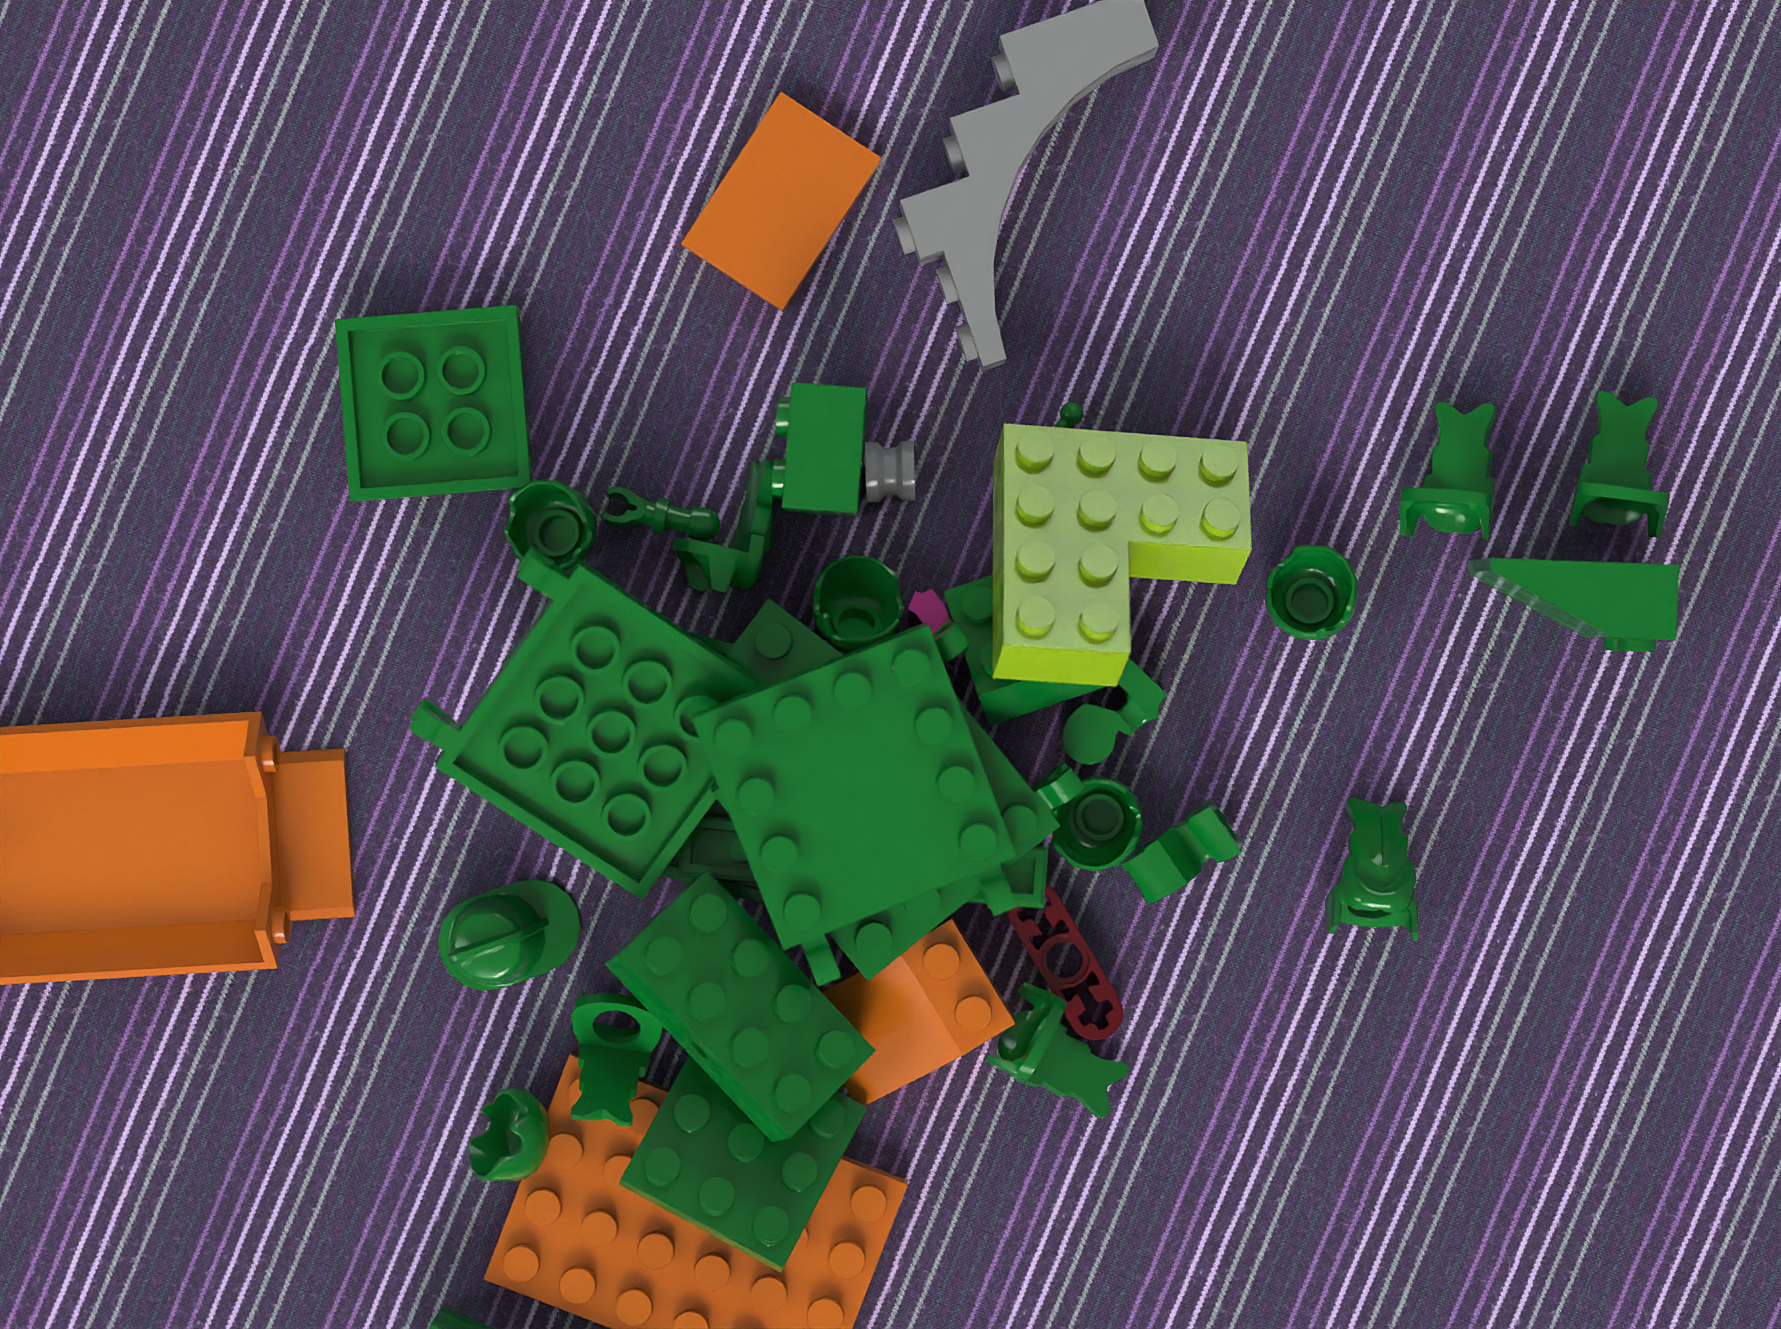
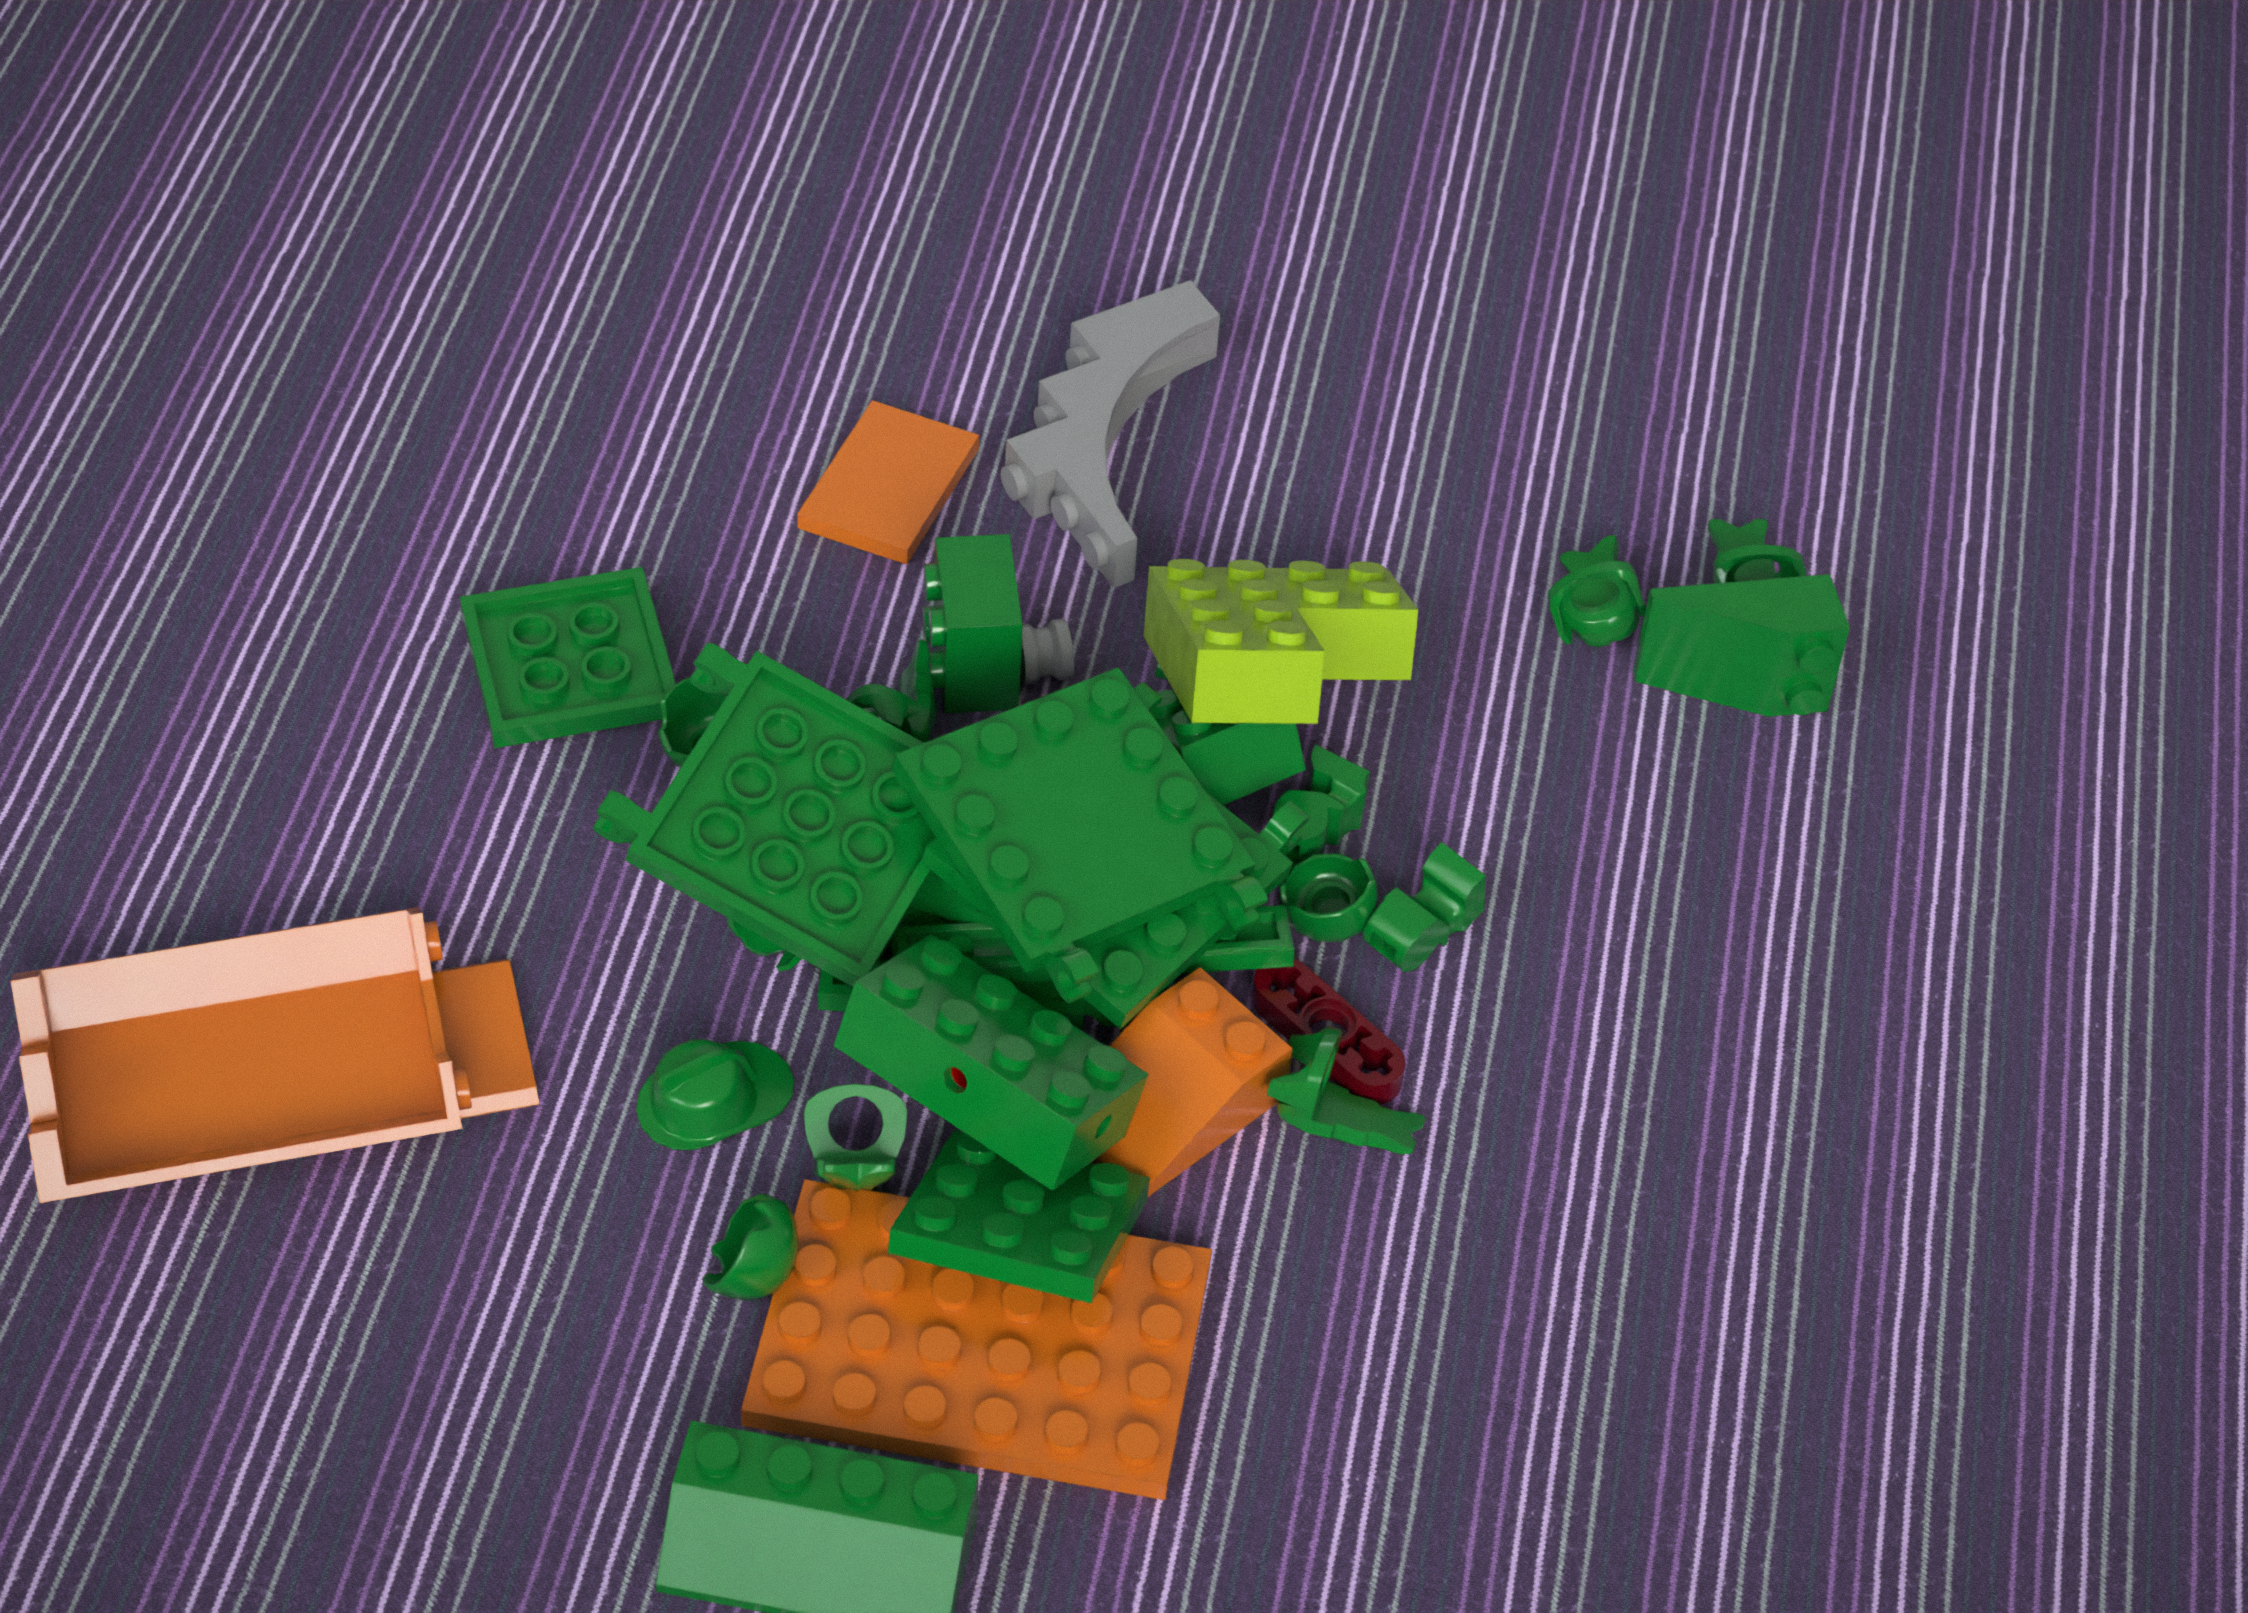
camera: 15 degrees left, 40 degrees down
green hair [1265,544,1359,640] -> none
green hair [1325,798,1418,941] -> none

